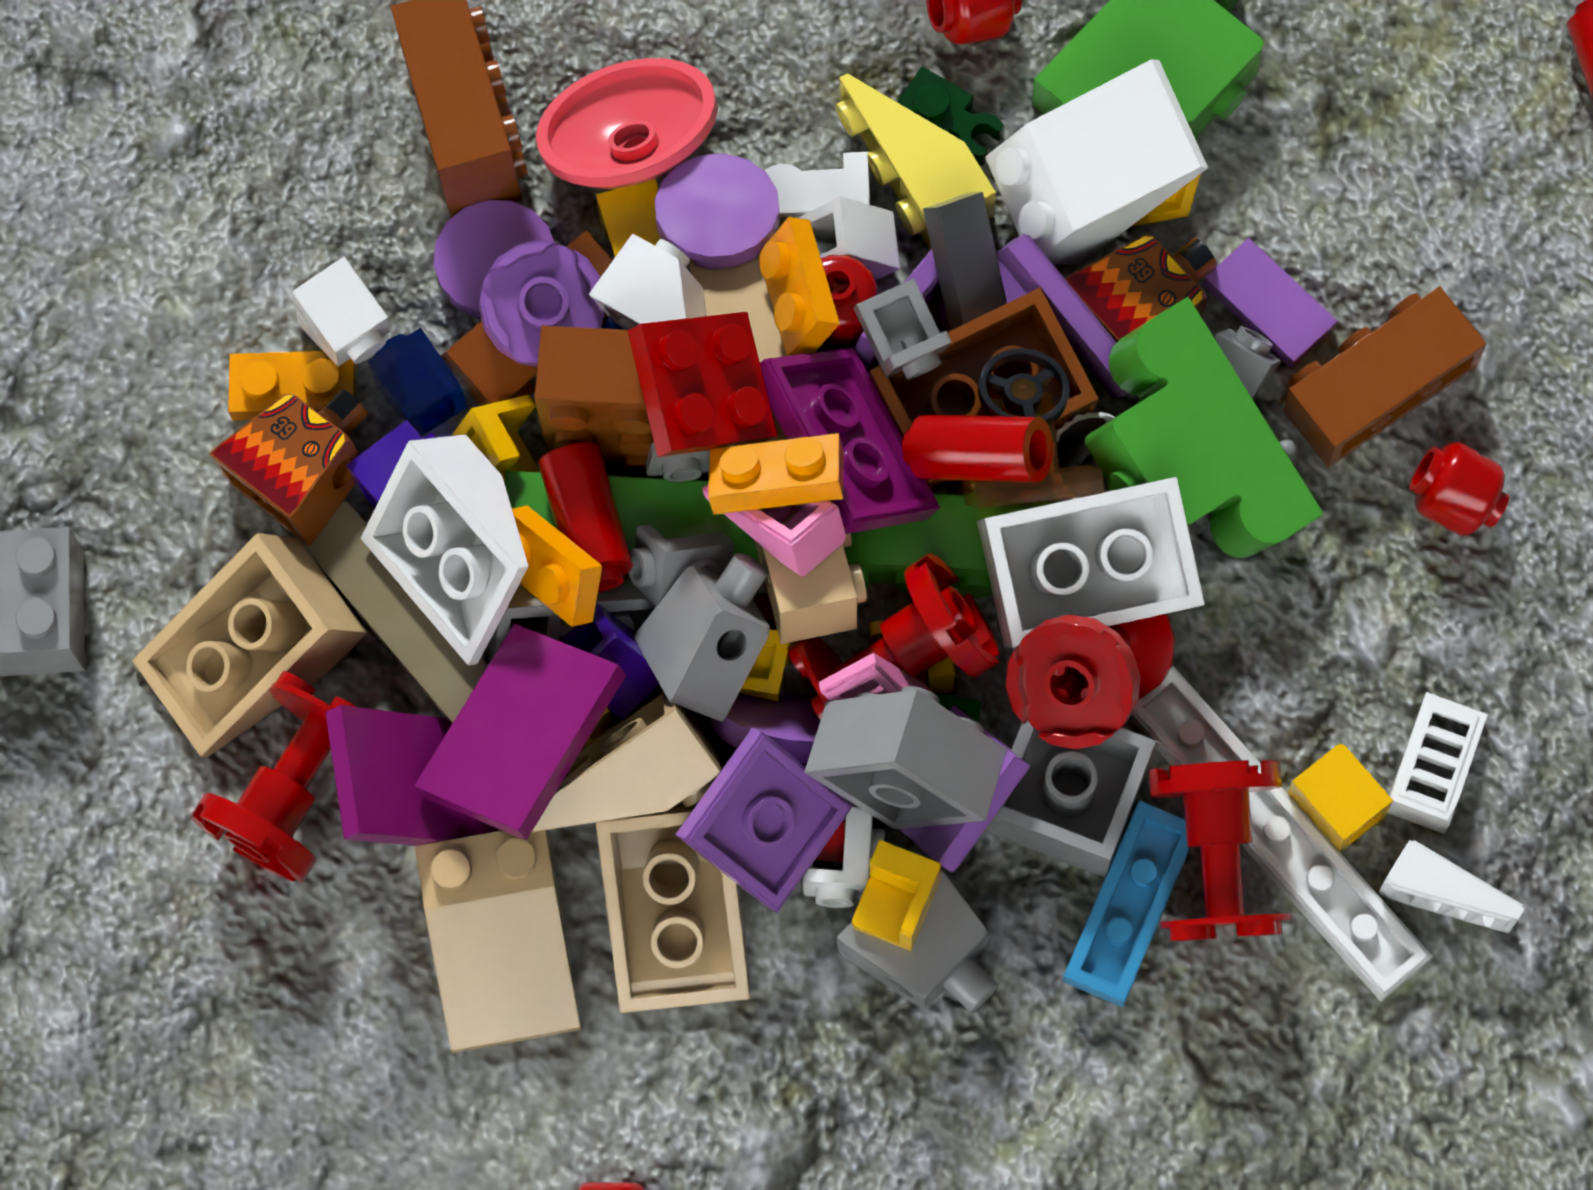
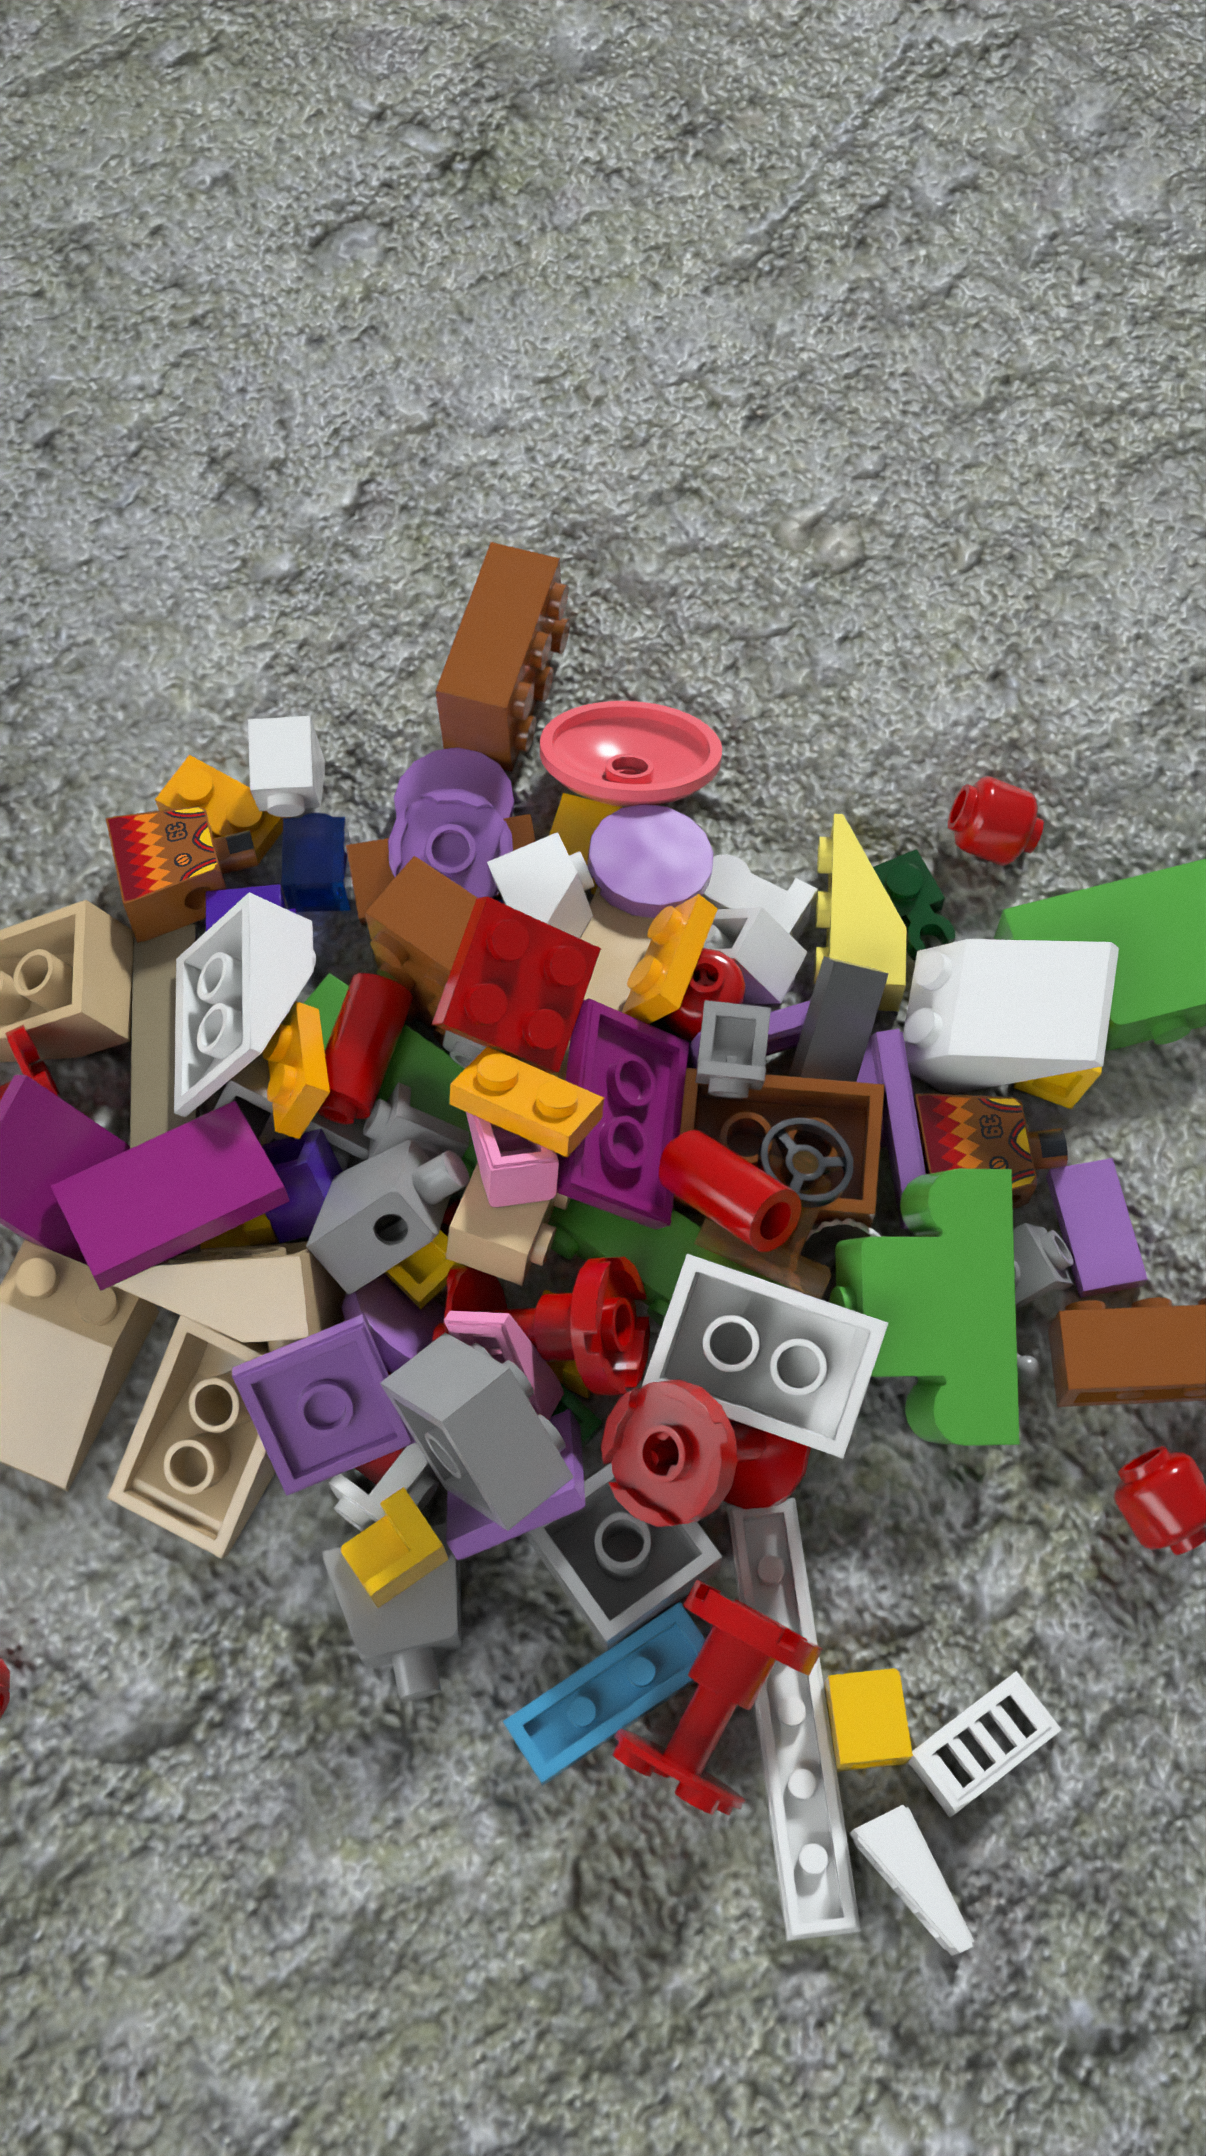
camera: 30 degrees right, 5 degrees down
yellow panel [451,395,538,482] -> none

